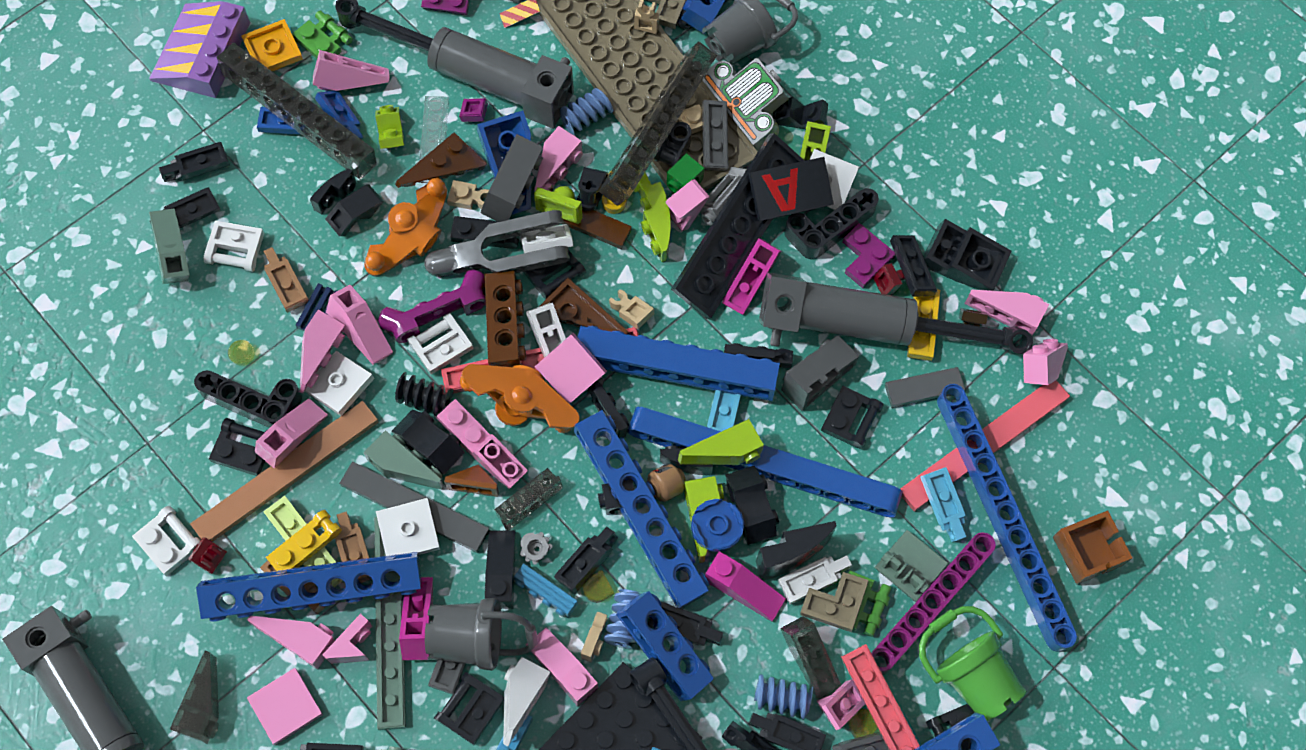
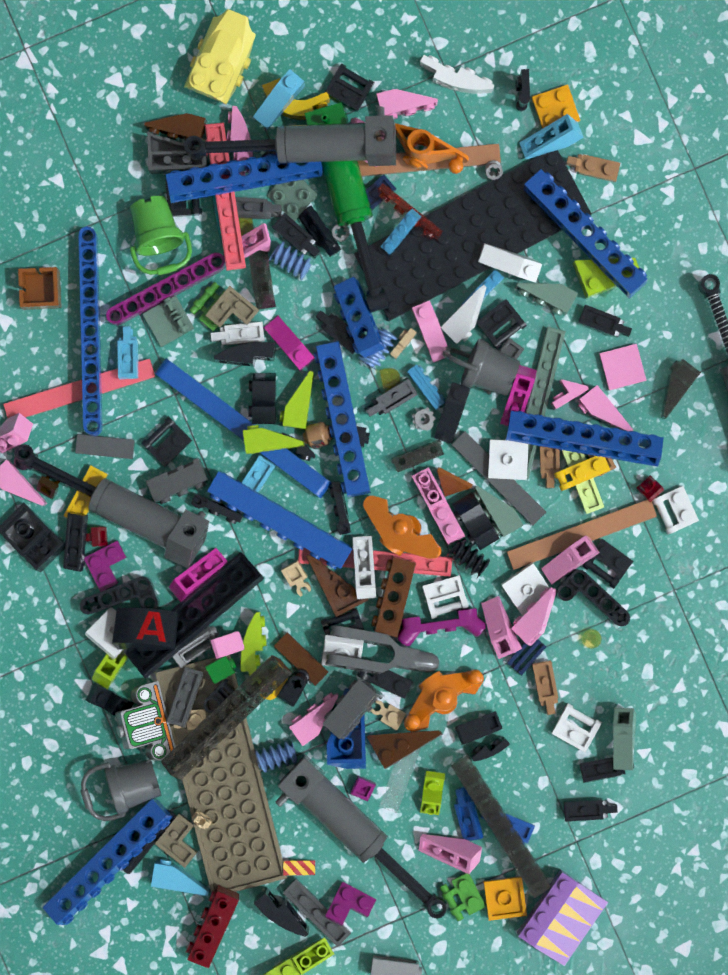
camera: 160 degrees left, 20 degrees up
lime tile [534,186,583,224] -> none
bright pink tile [535,333,607,404] -> none
blue tile [691,499,744,552] -> none

